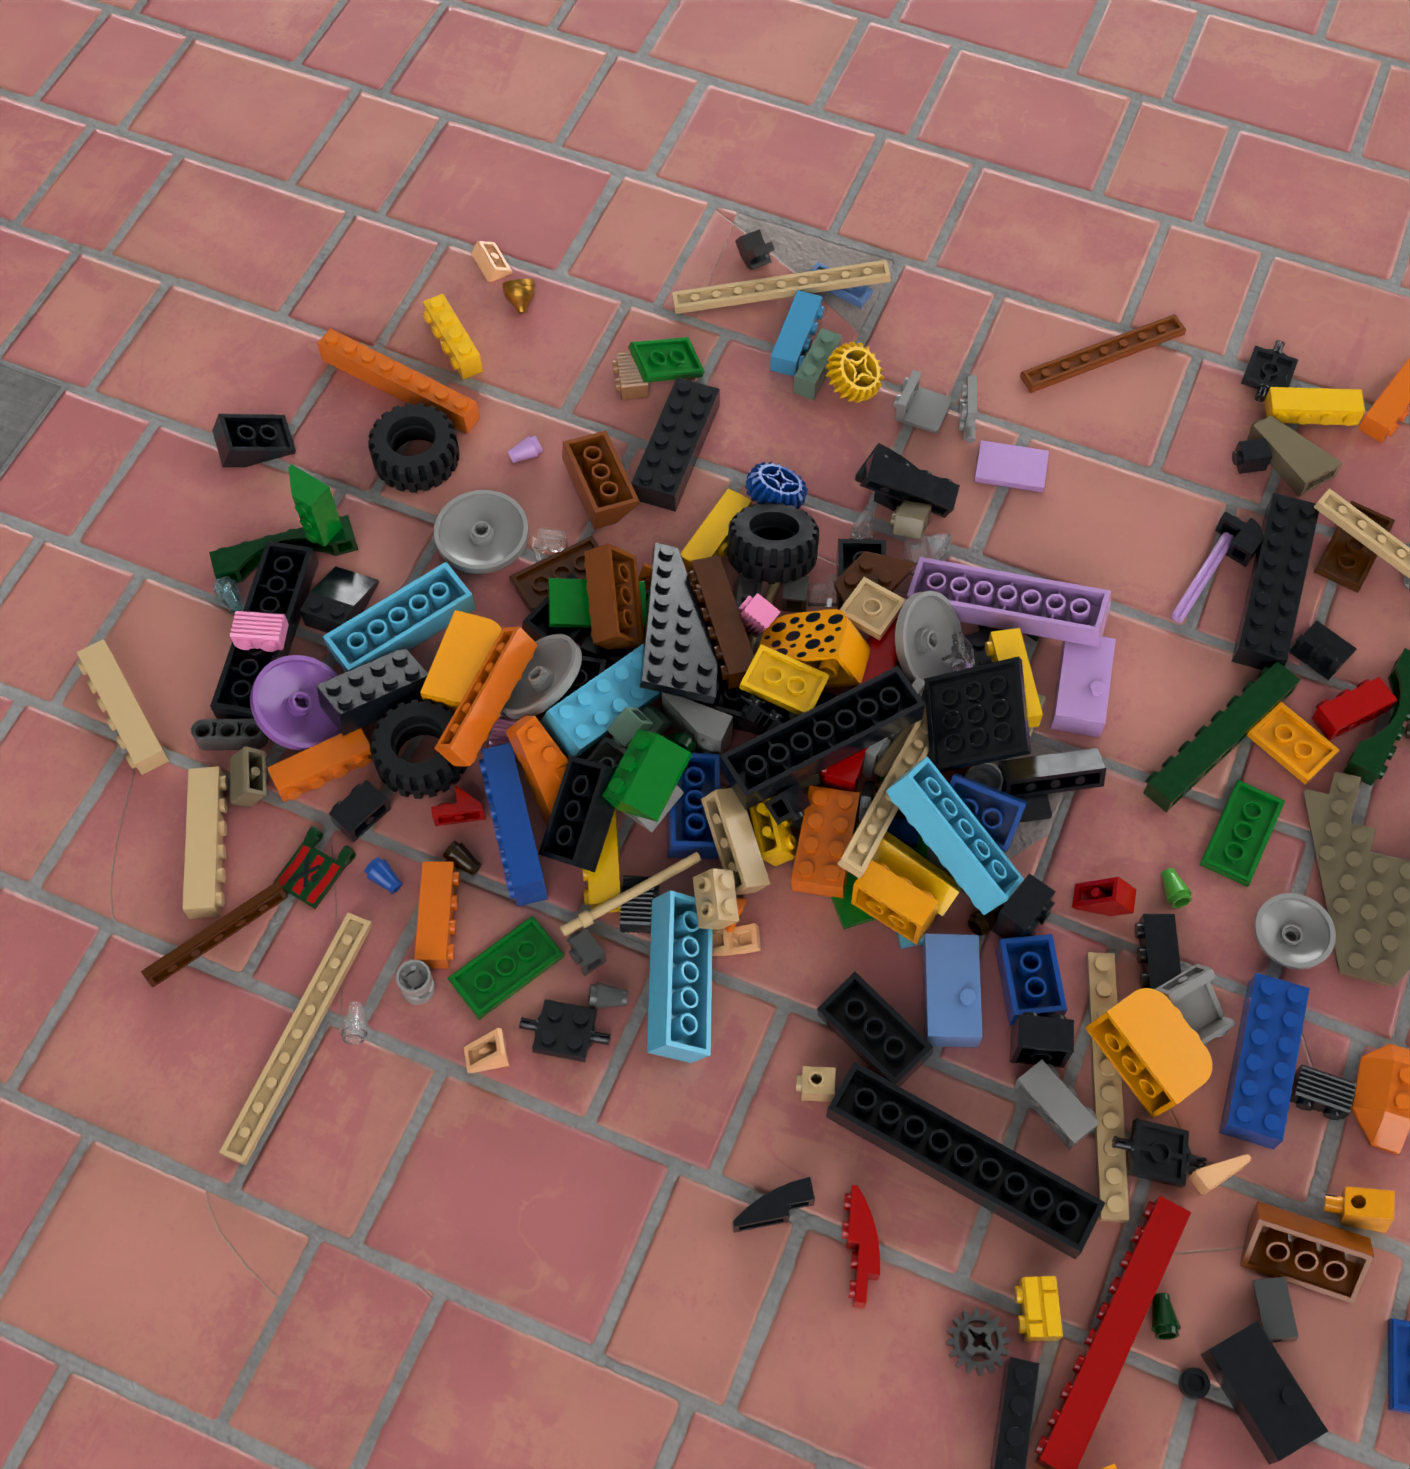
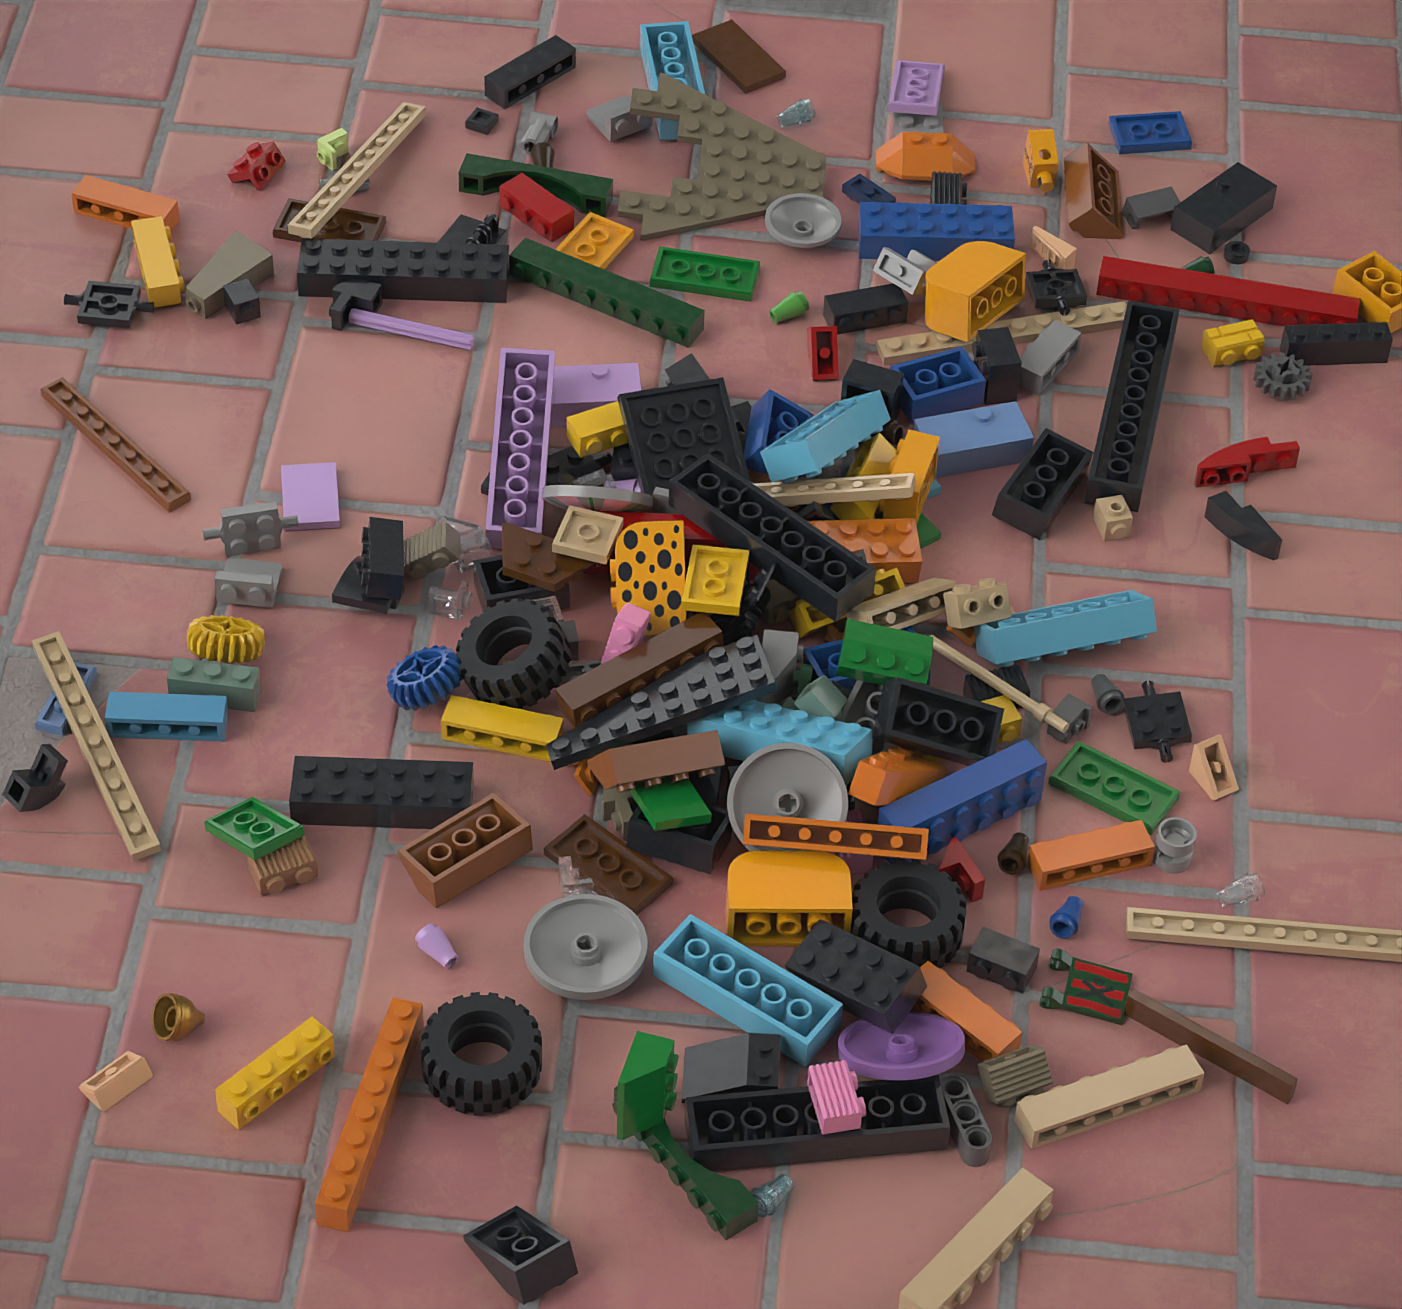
camera: 110 degrees left, 15 degrees down
none -> dark blue plate [842,174,896,204]

